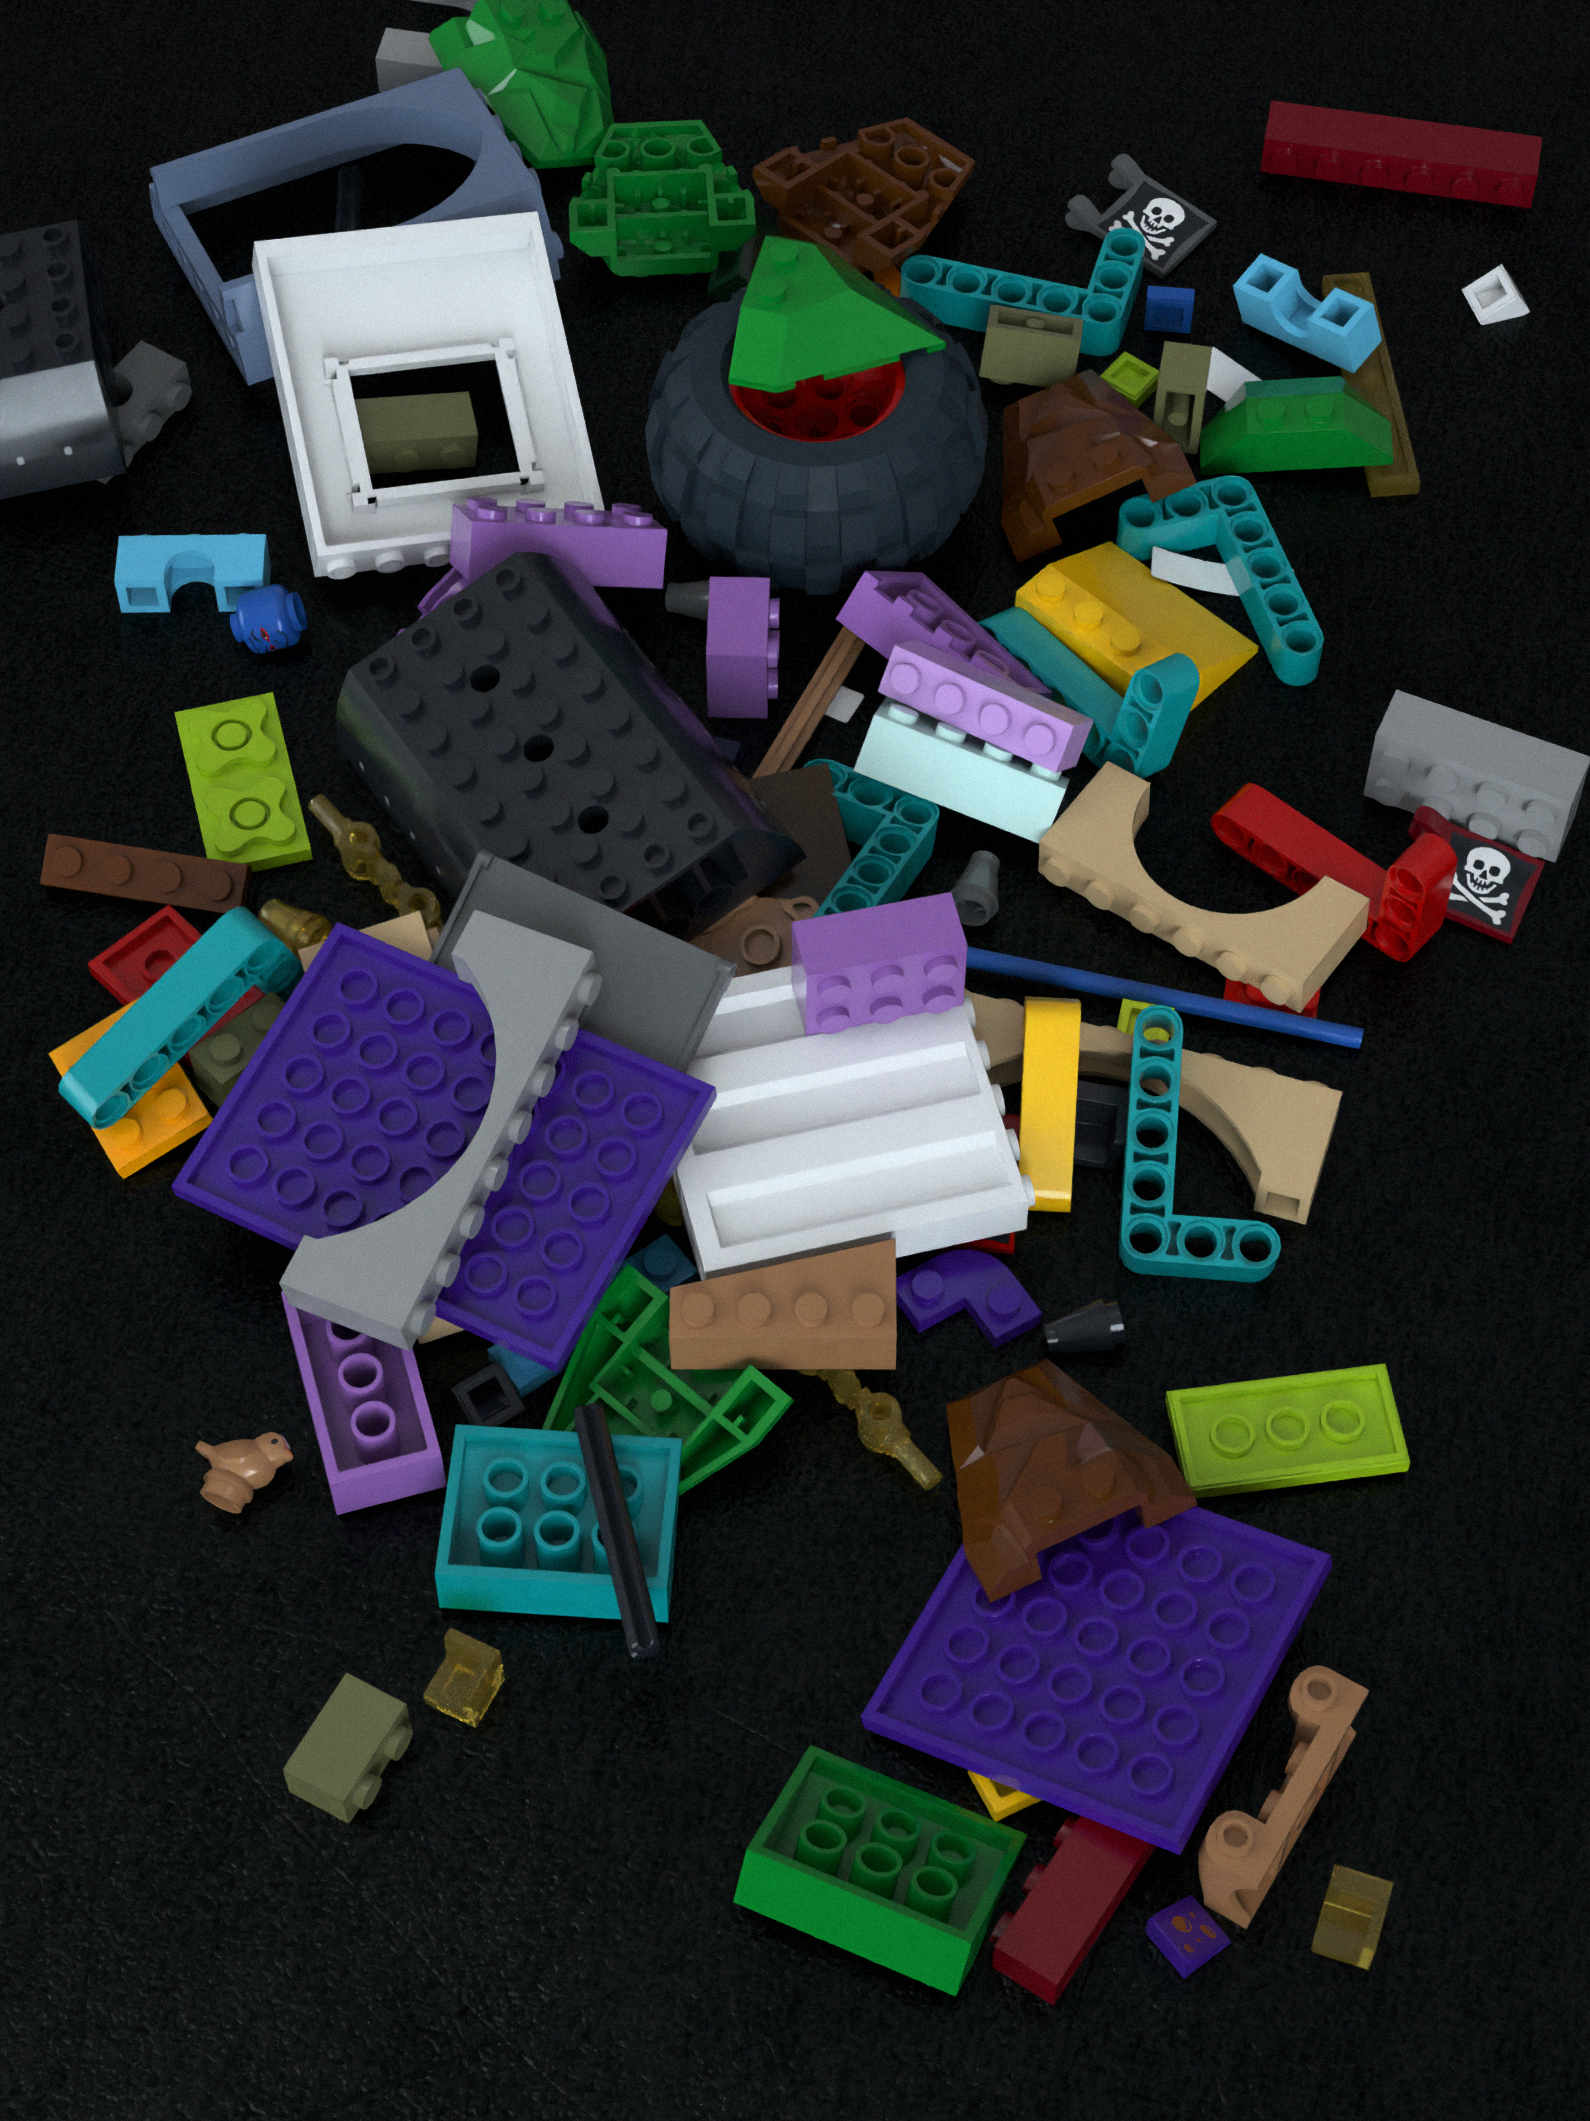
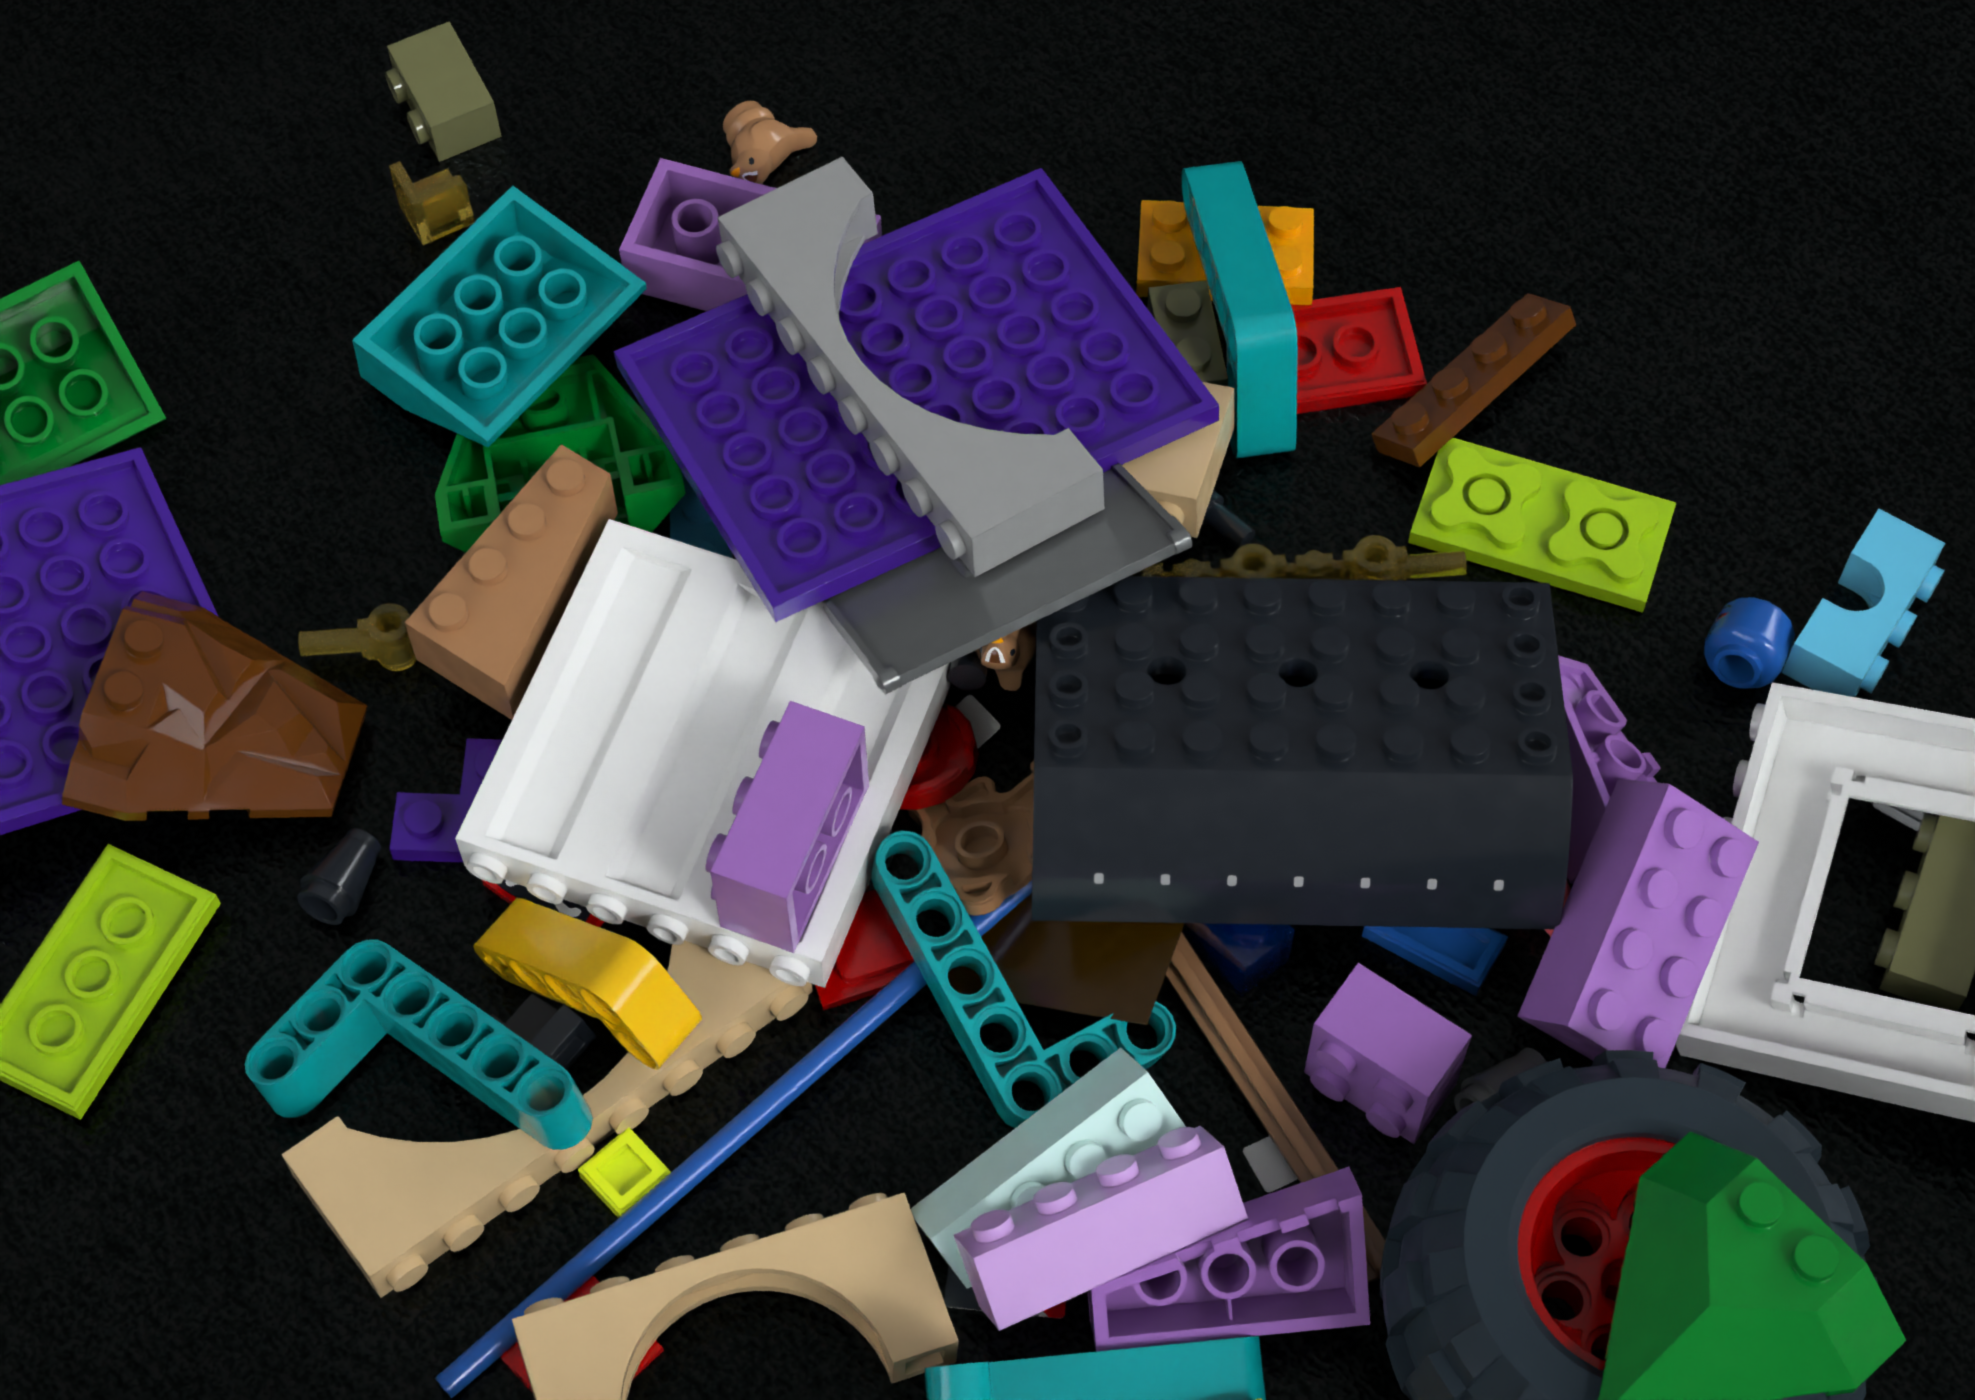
camera: 125 degrees right, 5 degrees up
clear yellow cone [259,899,333,961] -> none
black axle [574,1402,661,1660] -> none
dark grey cone [950,851,1000,926] -> none

